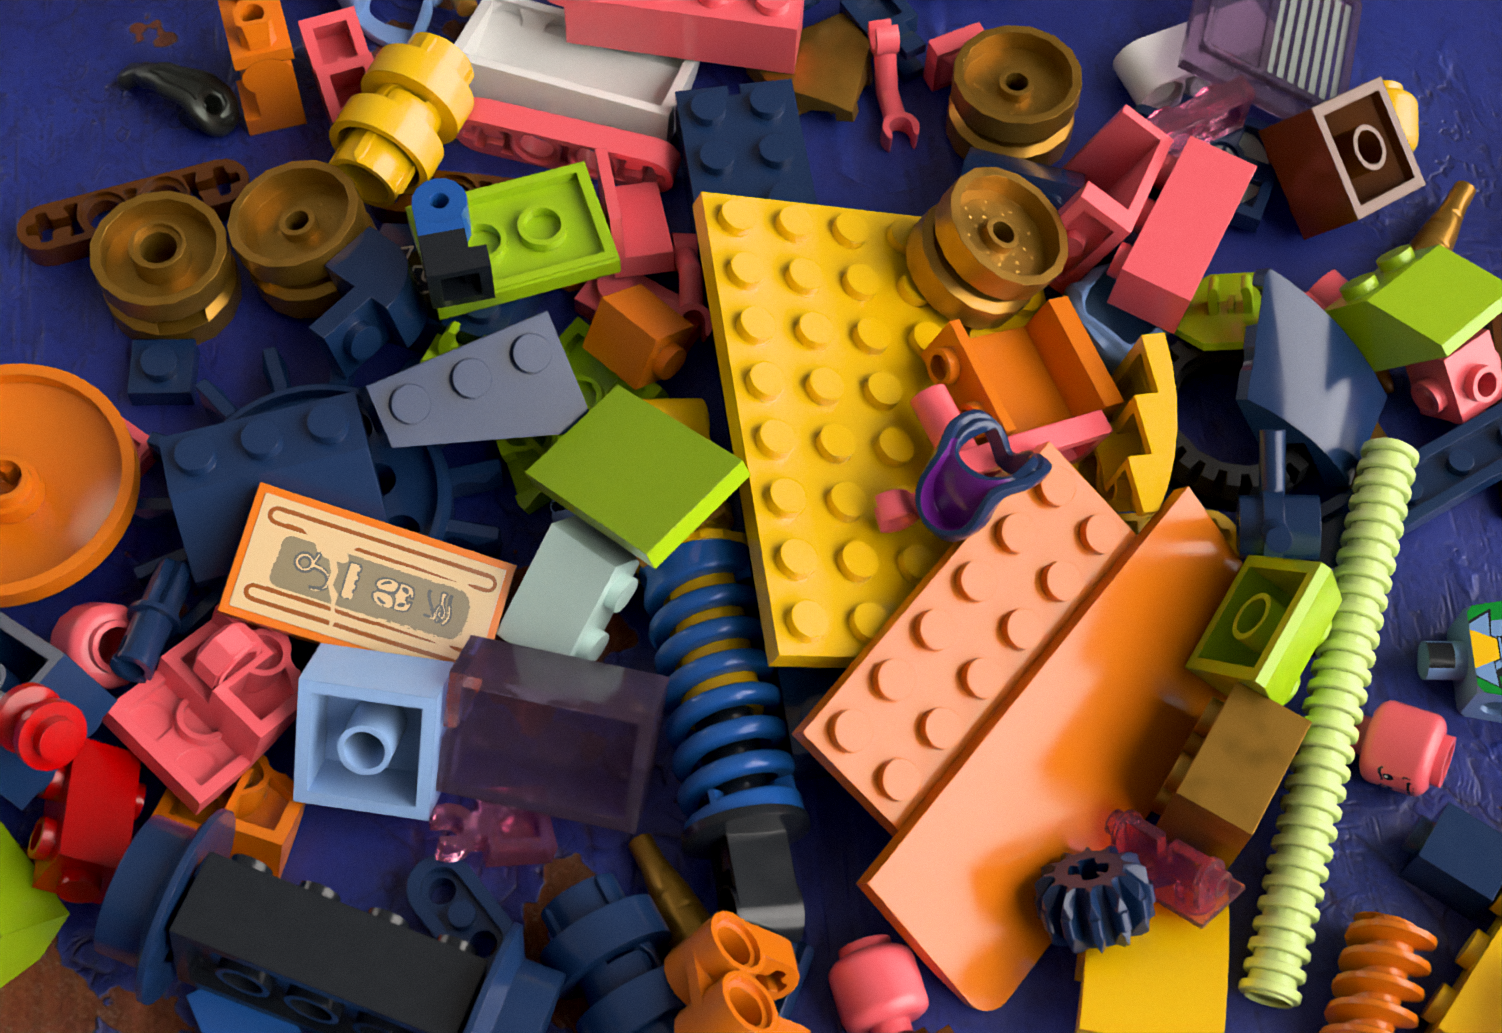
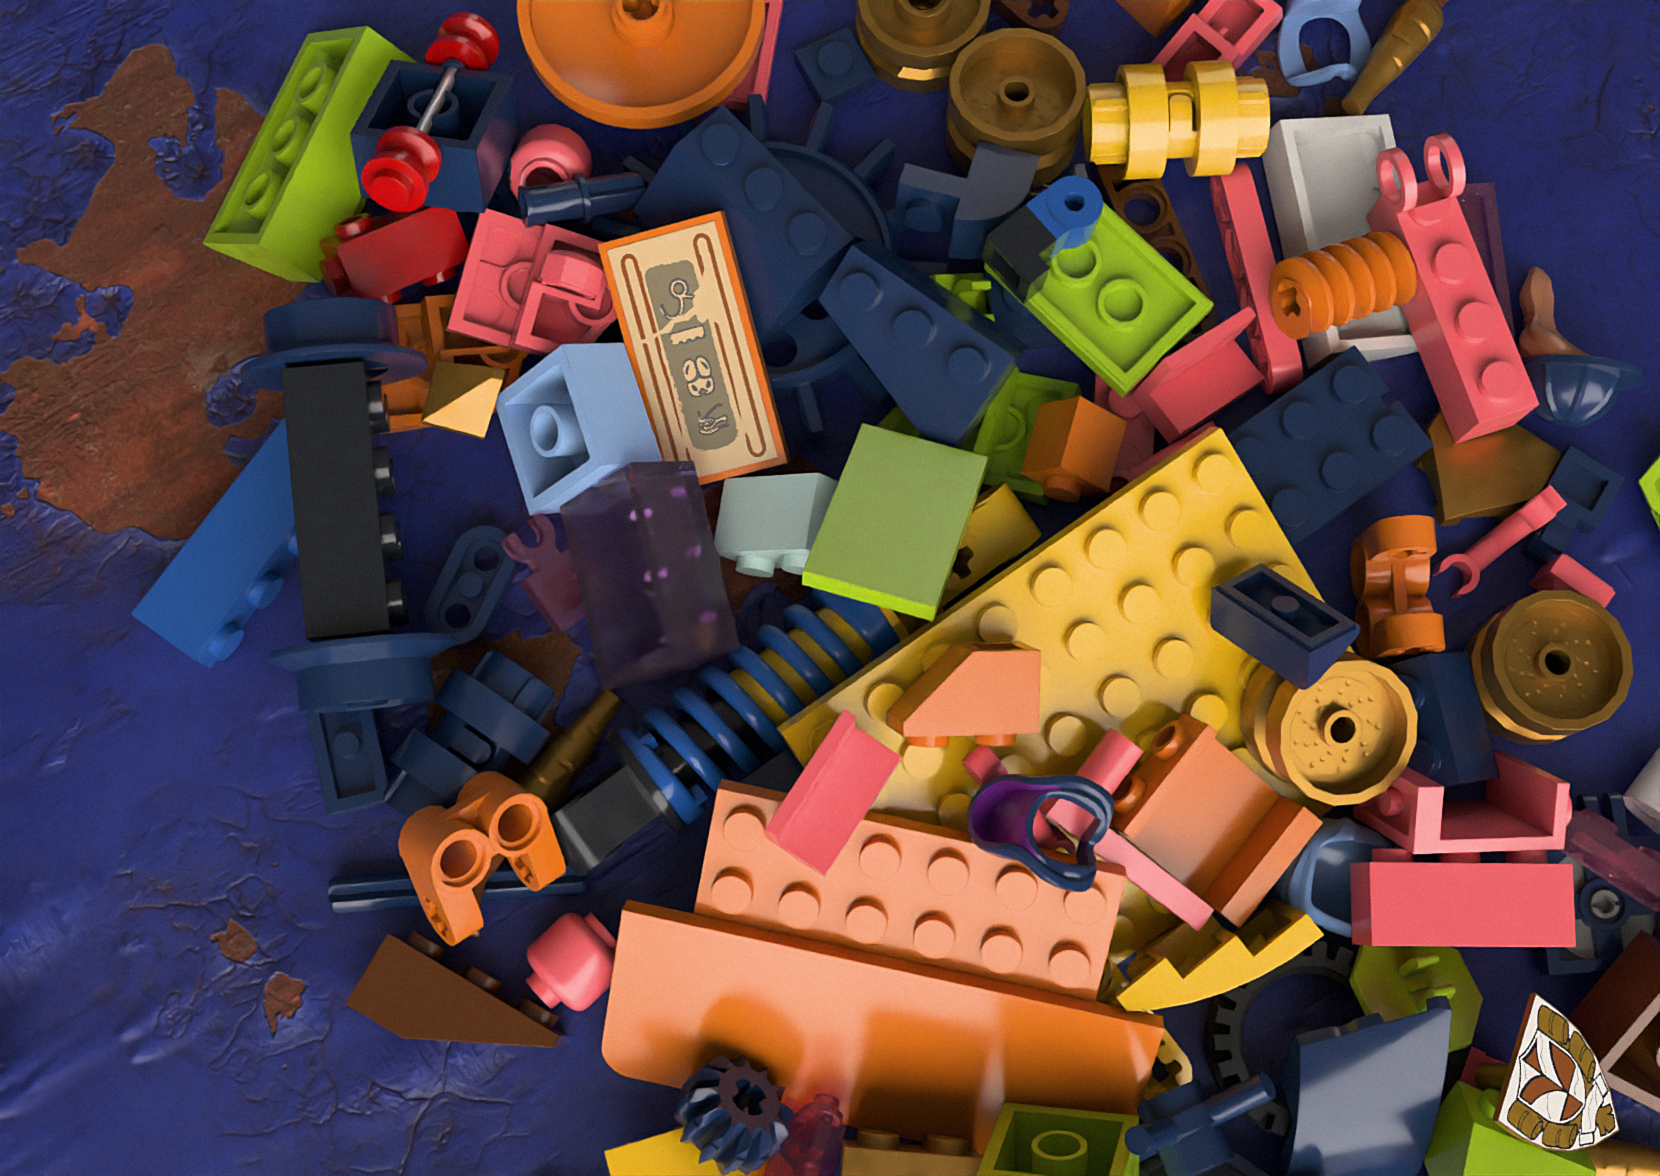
camera: 65 degrees right, 15 degrees up
none -> pearl gold slope [421,361,505,440]
none -> coral panel [765,709,902,877]
none -> orange slope [886,641,1041,748]
none -> dark blue slope [1210,563,1360,690]
none -> orange piece [1268,230,1418,340]
none -> orange piece [1349,515,1445,662]
none -> shield [1474,993,1620,1152]

